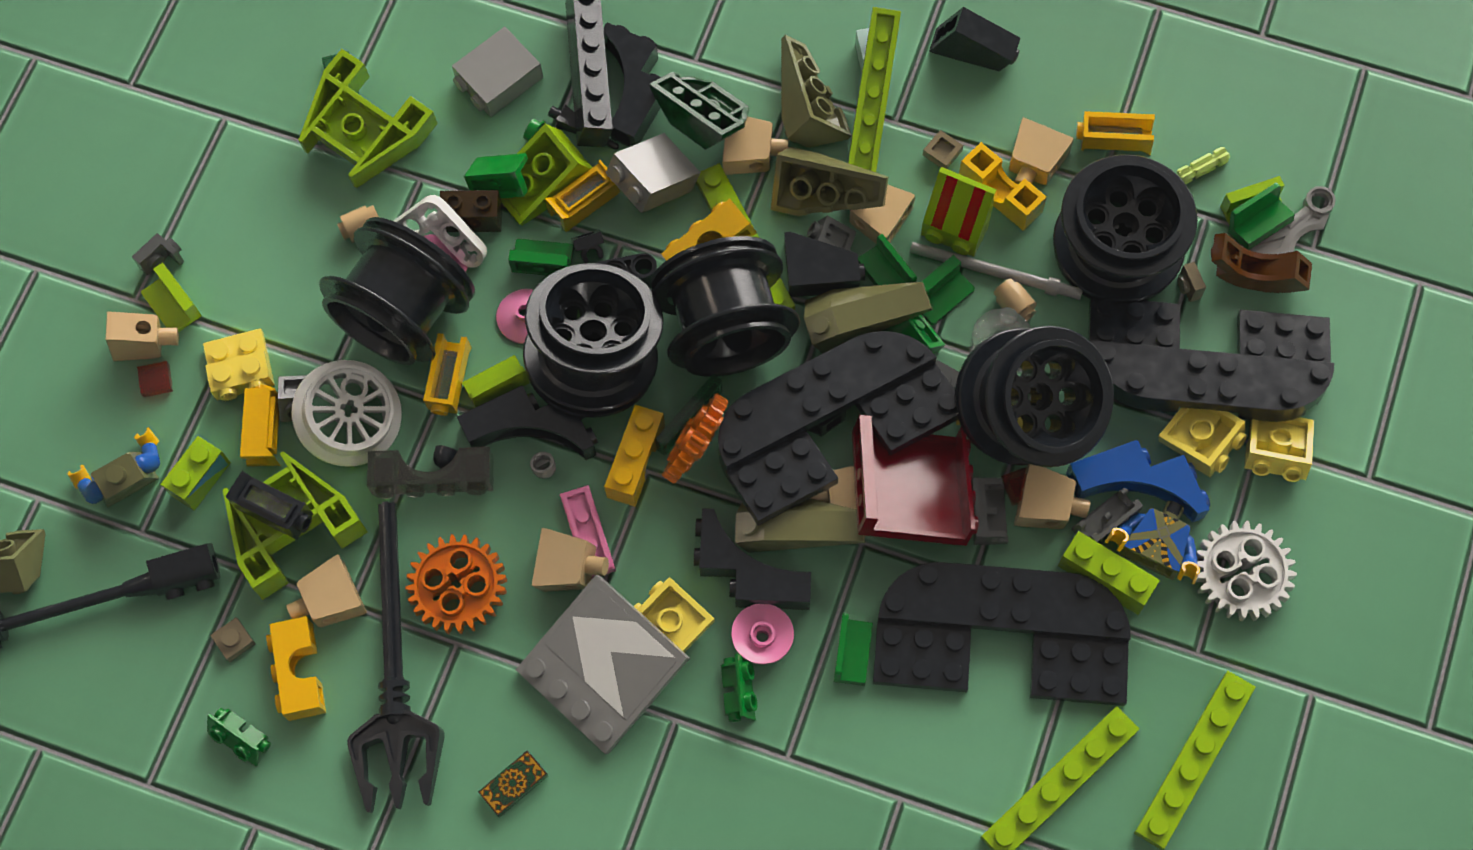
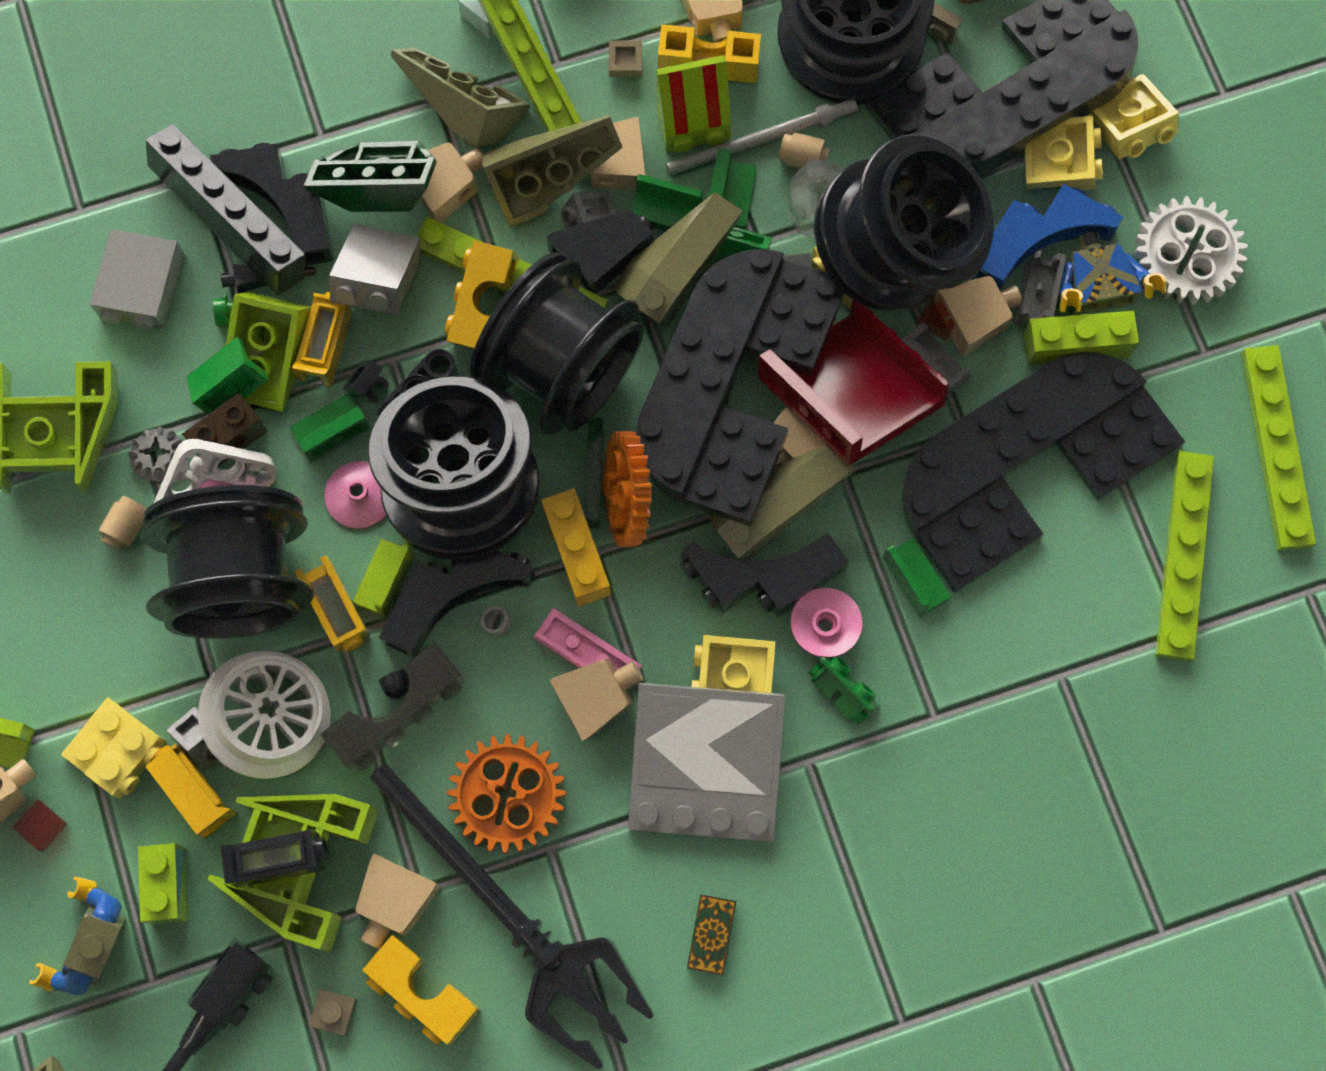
camera: 40 degrees left, 5 degrees up
none -> light grey gear [128,426,182,482]

